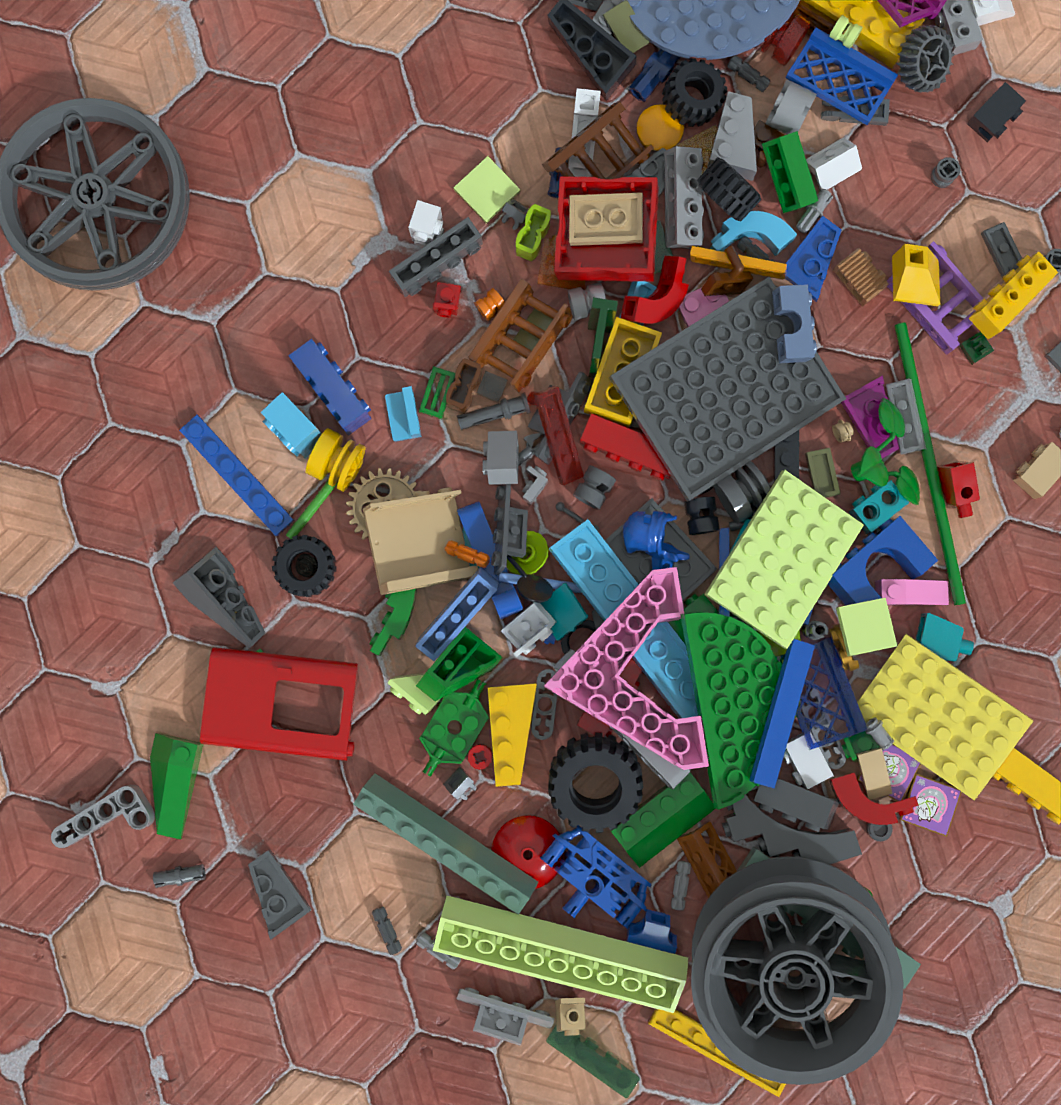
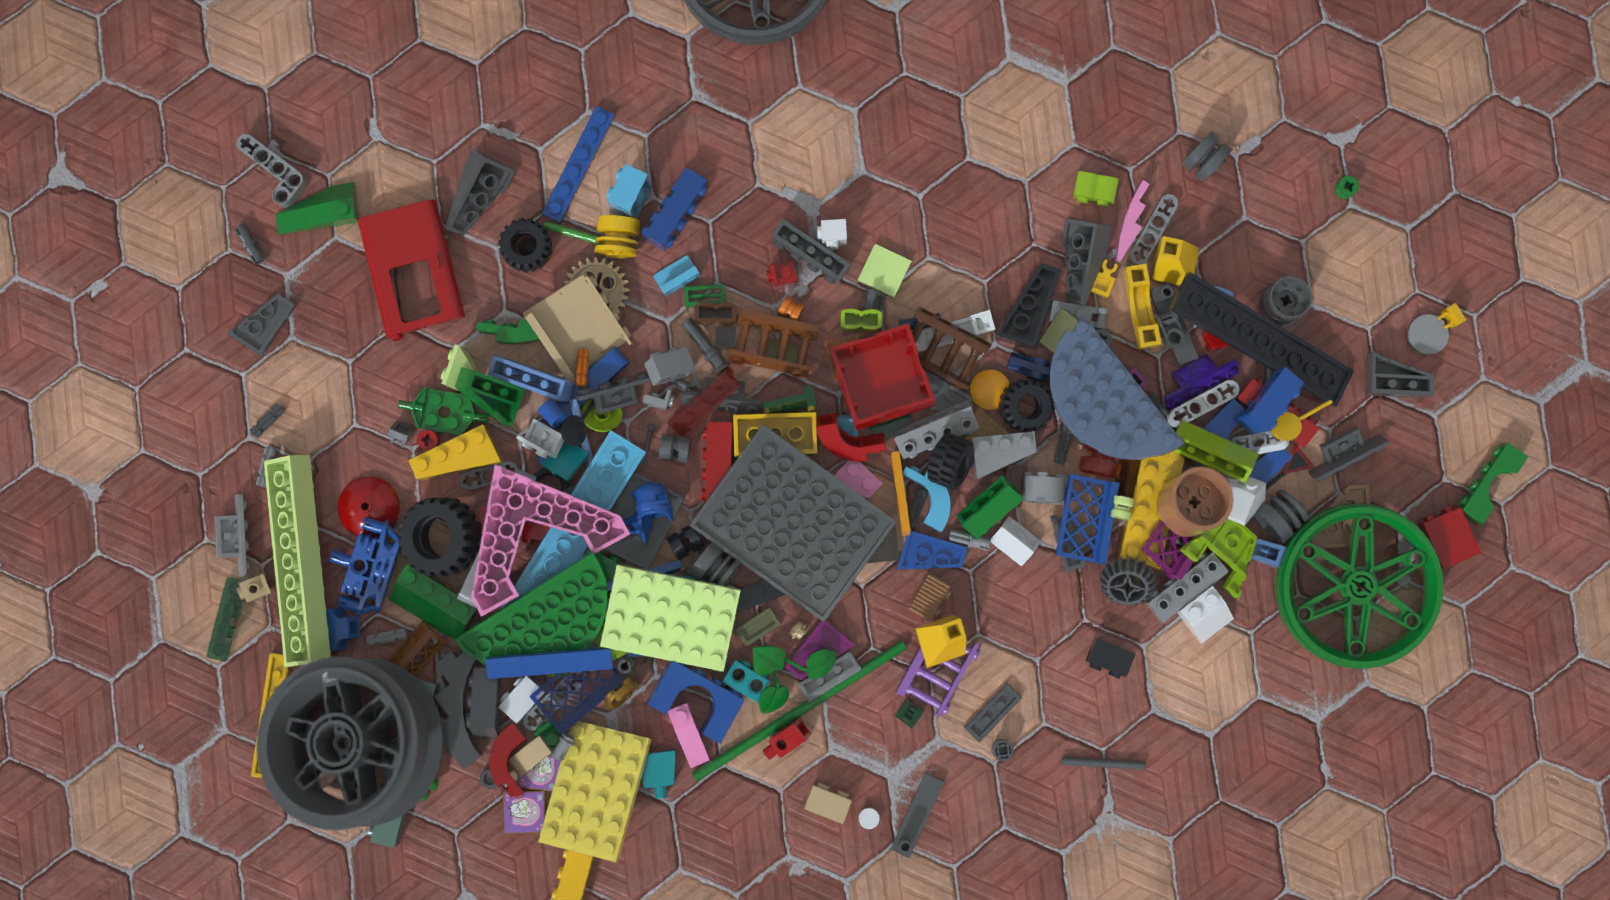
camera: 70 degrees right, 0 degrees up
sand green brick [353,773,538,915] -> none
light grey wheel [568,282,606,320] -> none
tan plate [569,193,643,246] -> none
reddish brown plate [701,246,754,296] -> none
sand blue arch [772,284,817,363] -> none
yellowish green tile [836,598,897,657] -> none
dark grey wheel [931,157,961,188] -> none
yellow brick [969,251,1058,339] -> none

